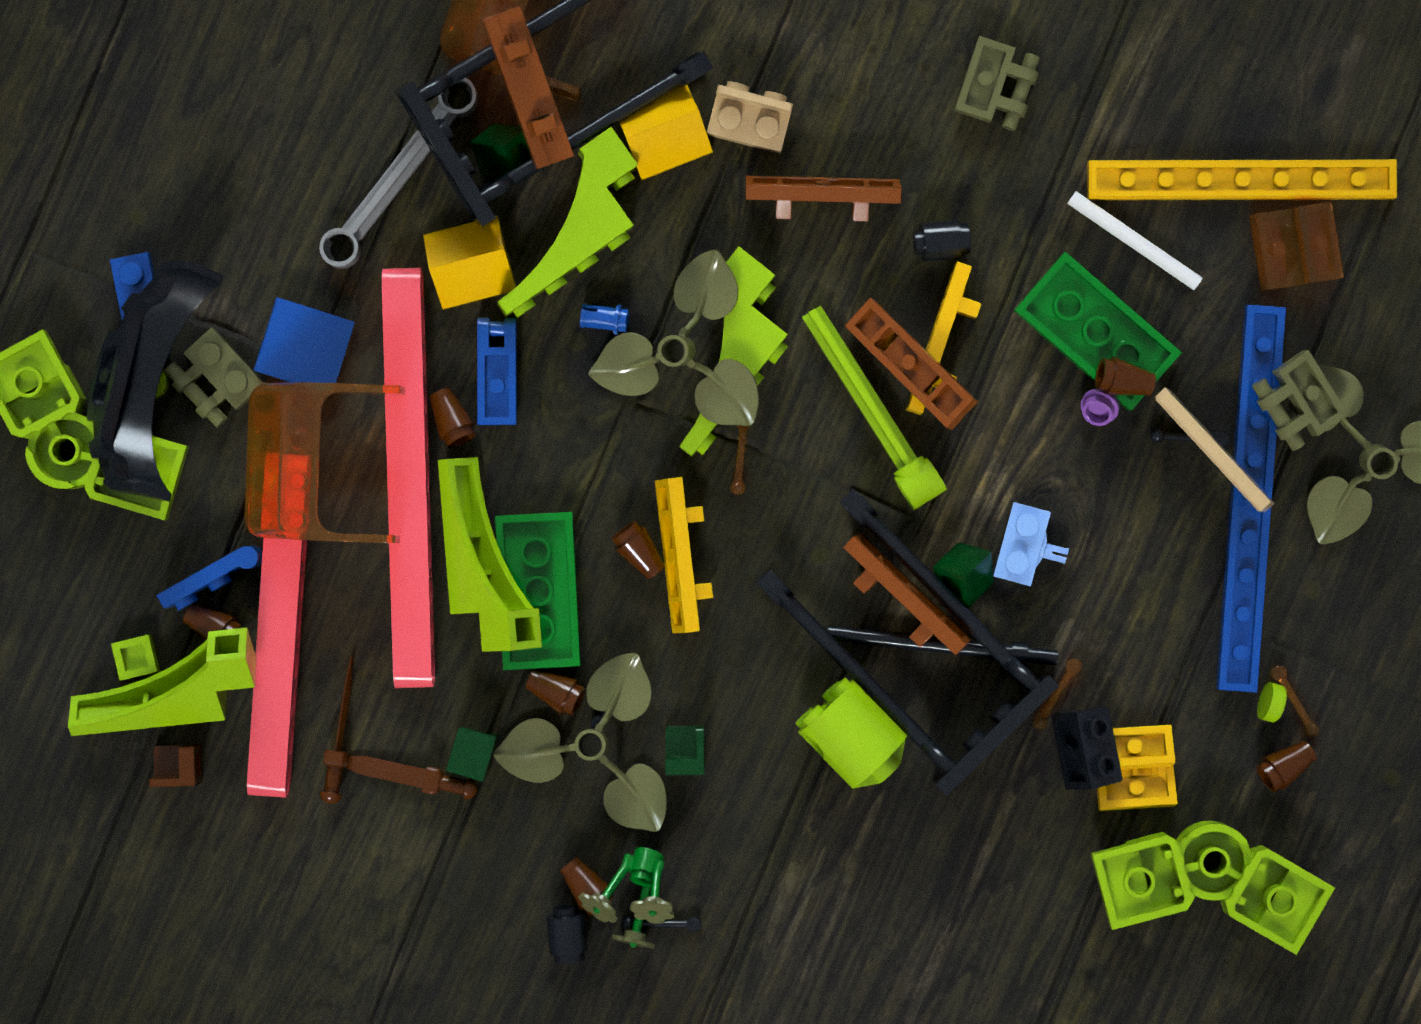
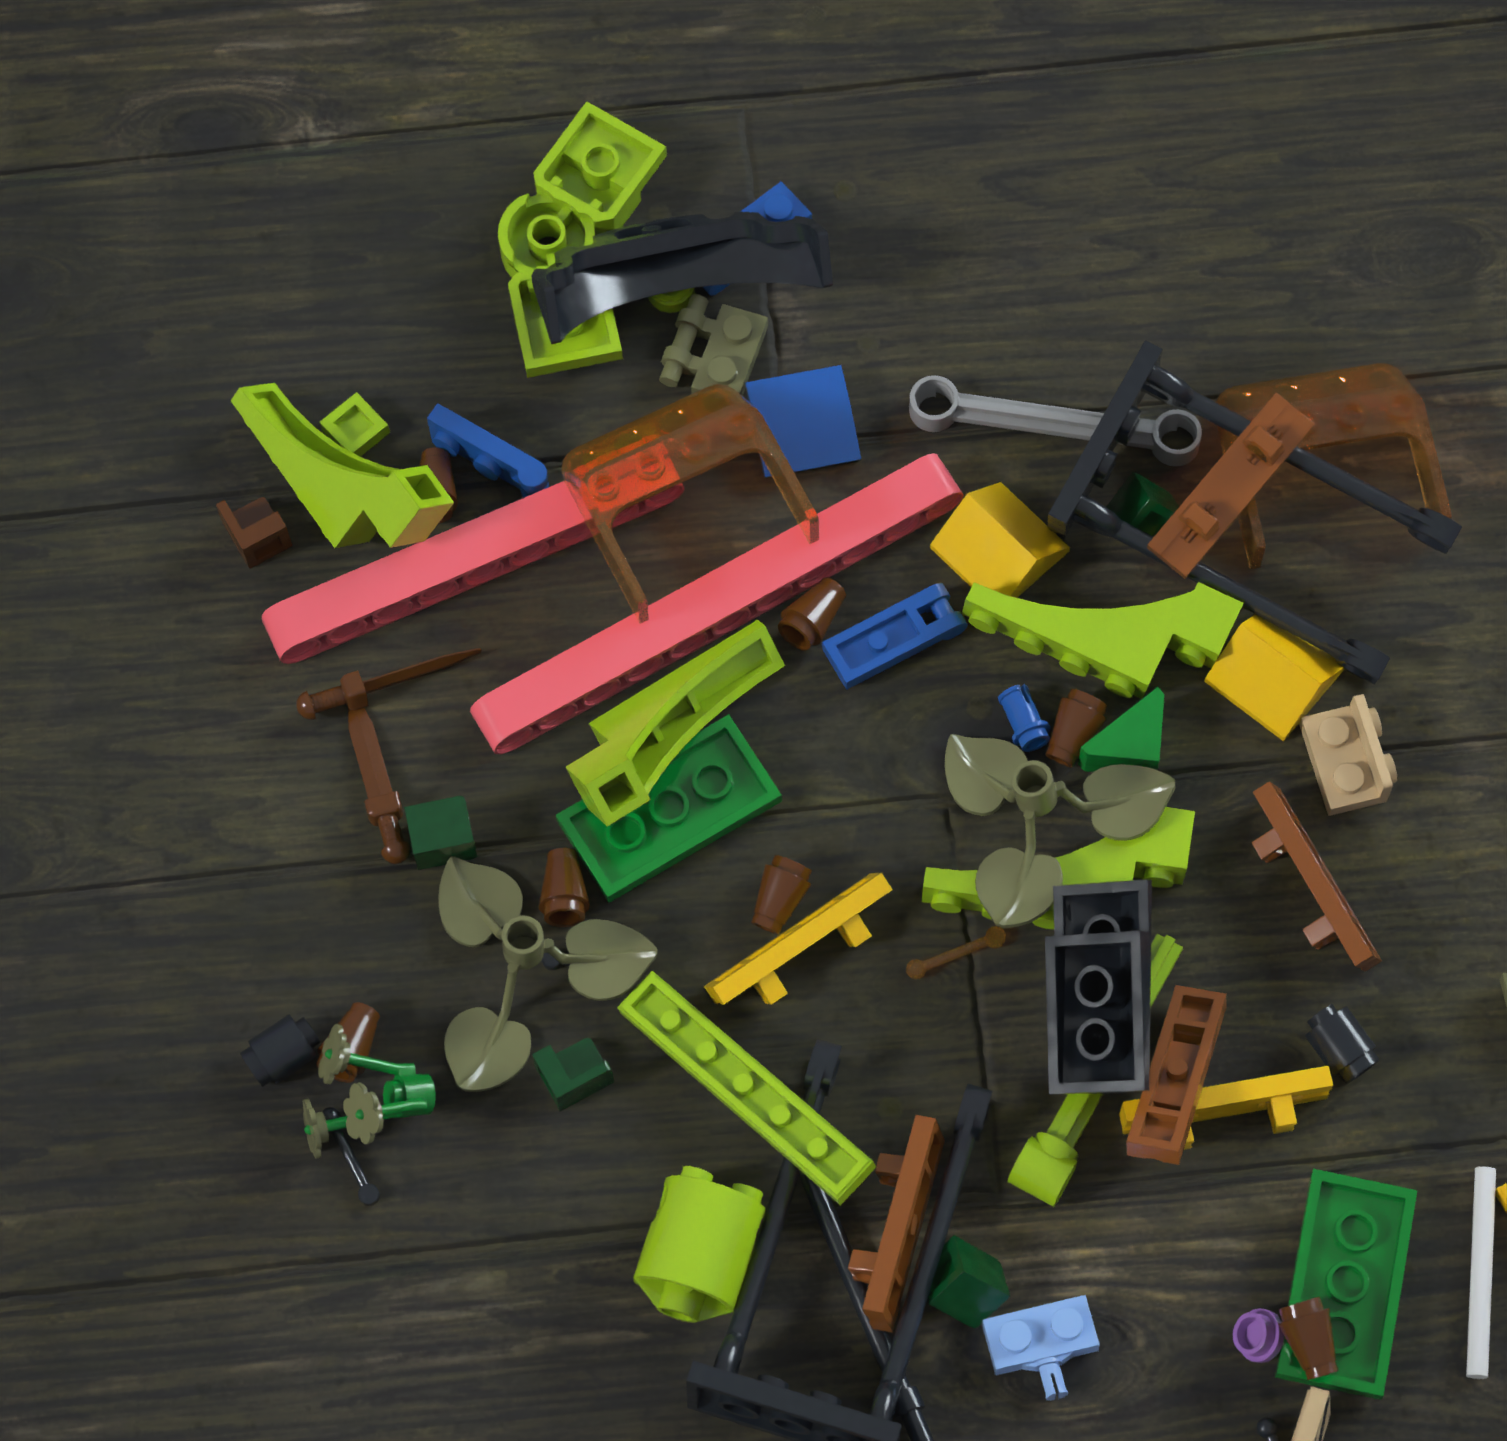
camera: 65 degrees right, 20 degrees down
none -> lime tile [617,971,876,1206]
none -> reddish brown cone [1045,689,1107,768]
none -> black slope [1045,880,1152,1094]
none -> green slope [1078,687,1165,772]

